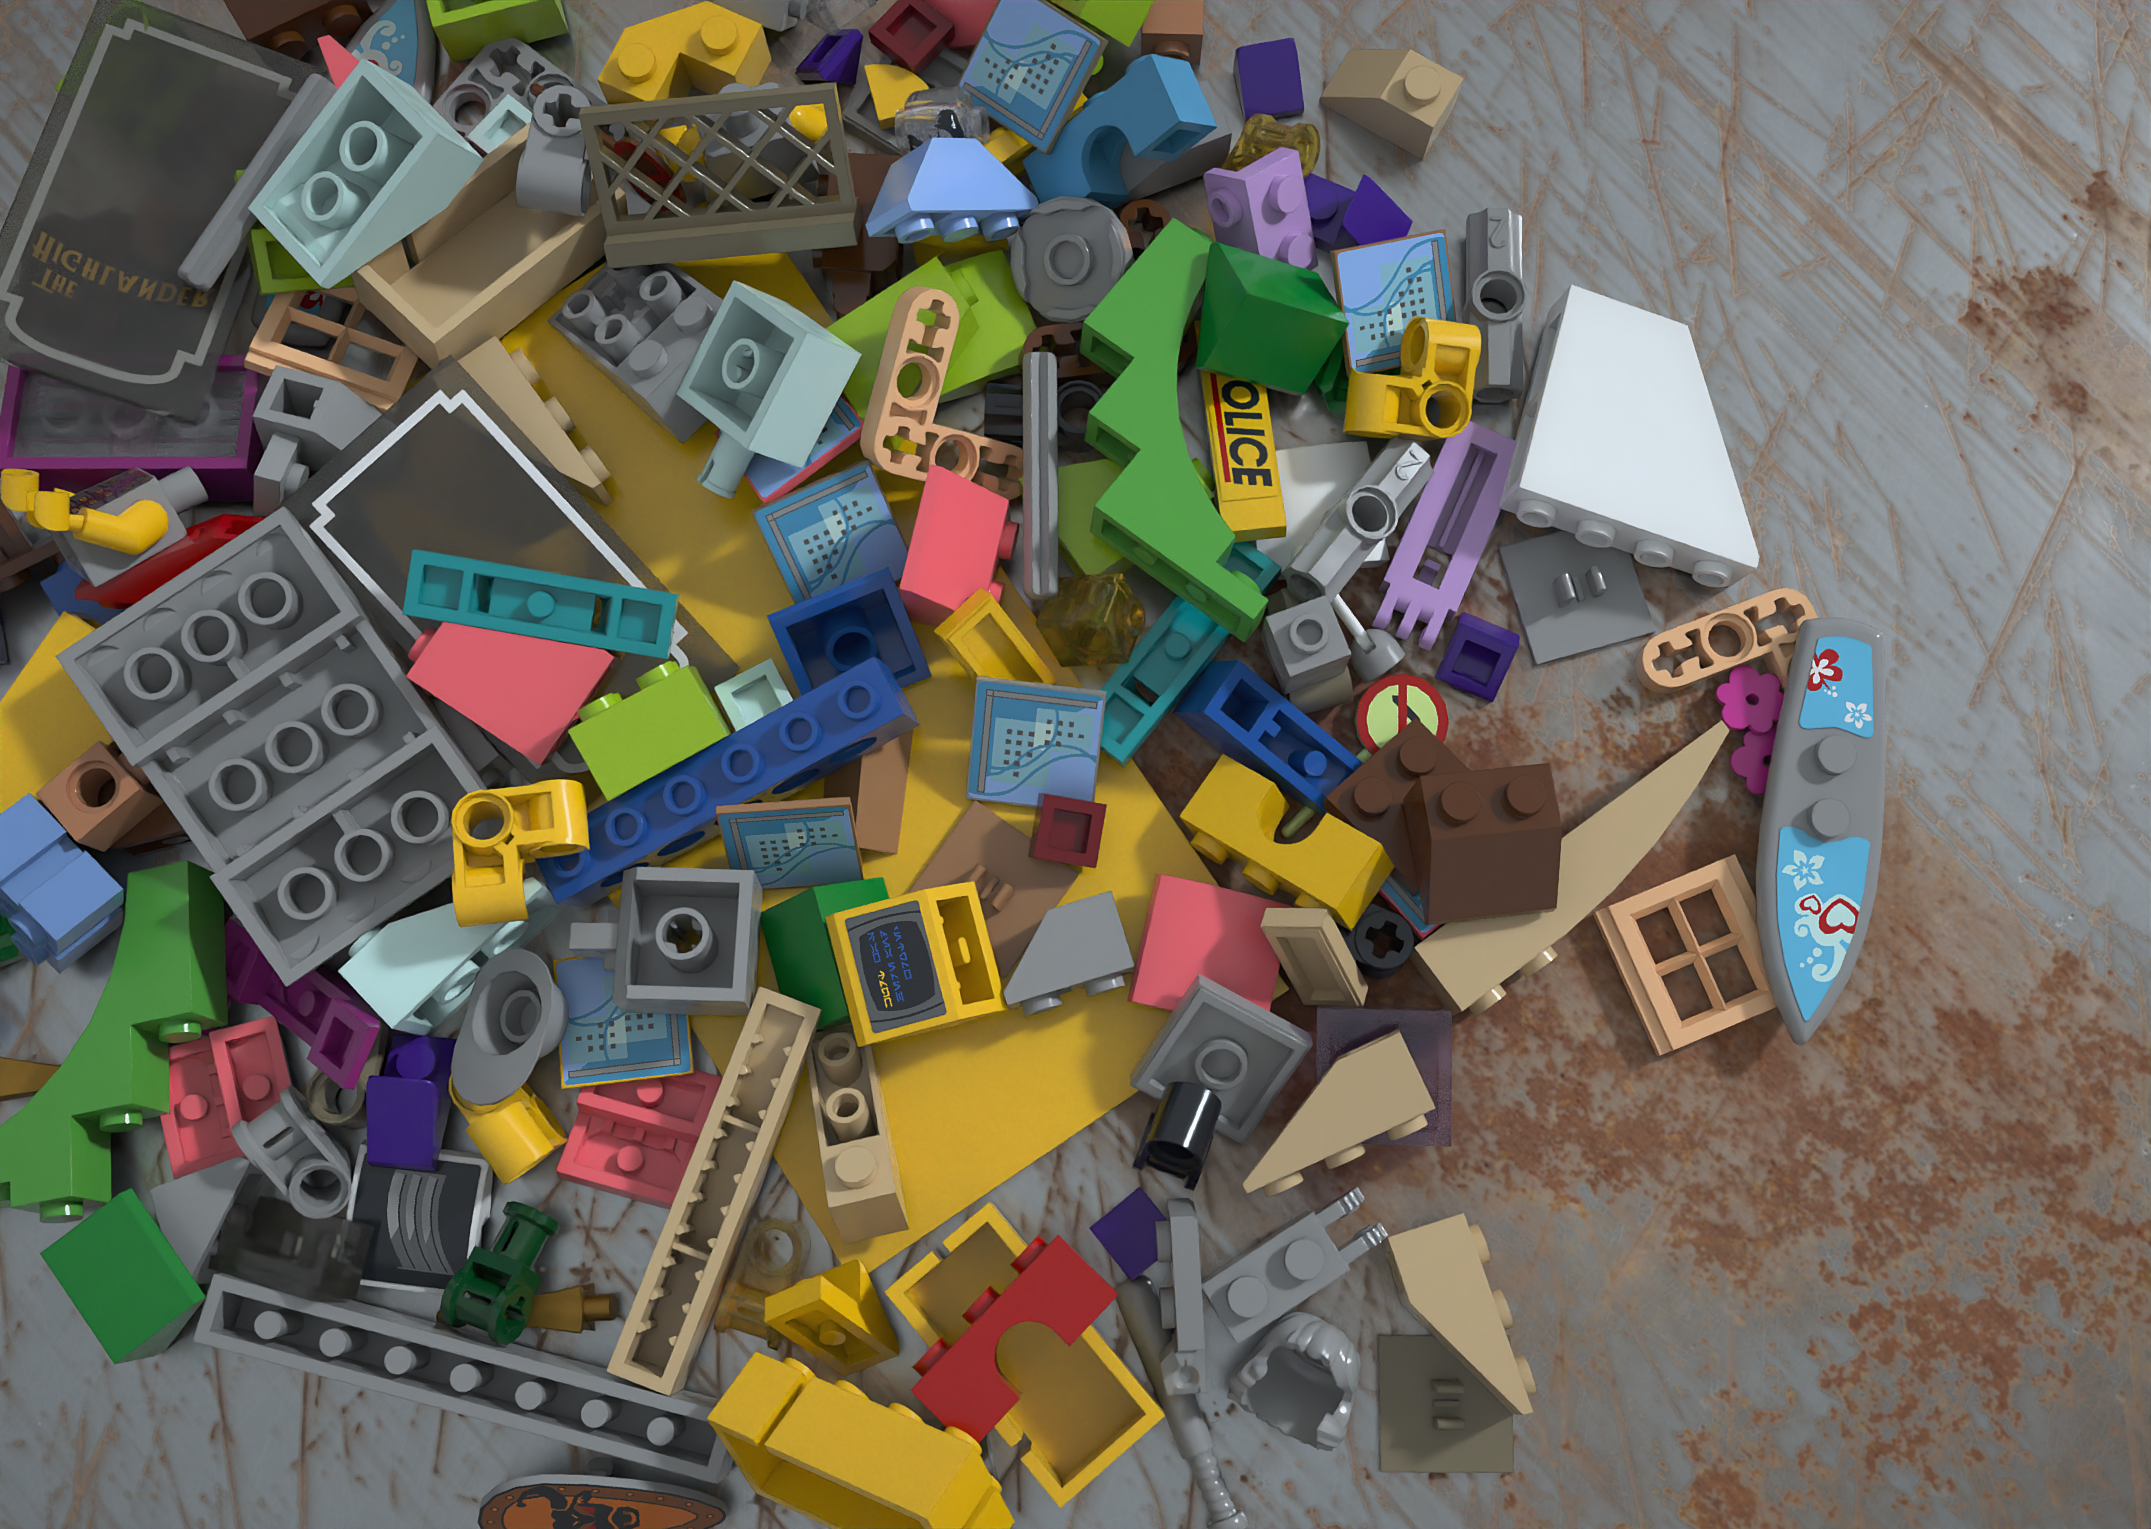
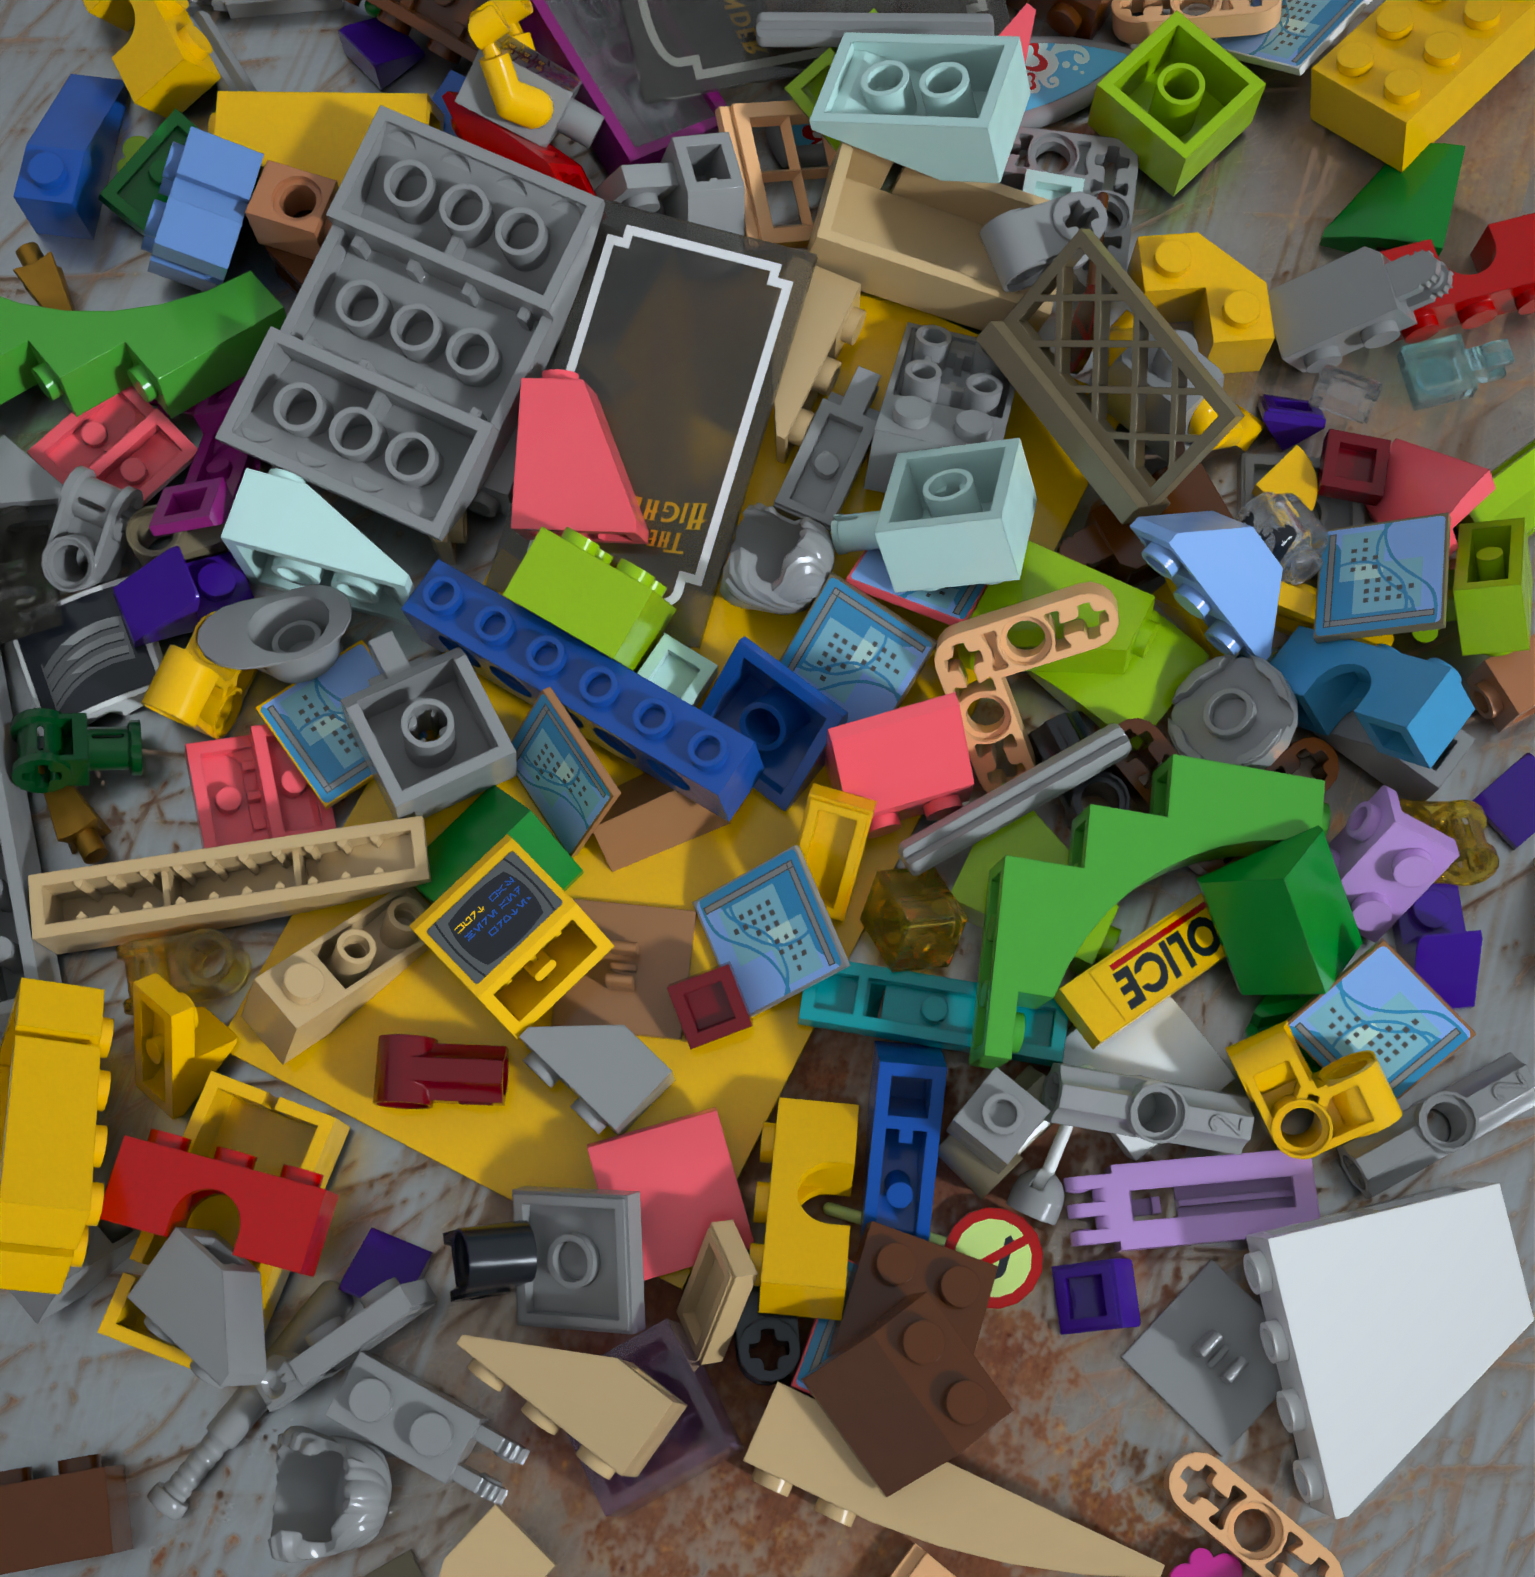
camera: 60 degrees right, 5 degrees down
teal hinge [402,549,679,659] -> none
yellow piece [451,779,590,928] -> none
none -> light grey slope [127,1227,267,1389]
none -> dark red piece [373,1034,509,1109]
none -> light grey hair [720,502,835,615]
none -> light grey hinge [773,366,881,534]

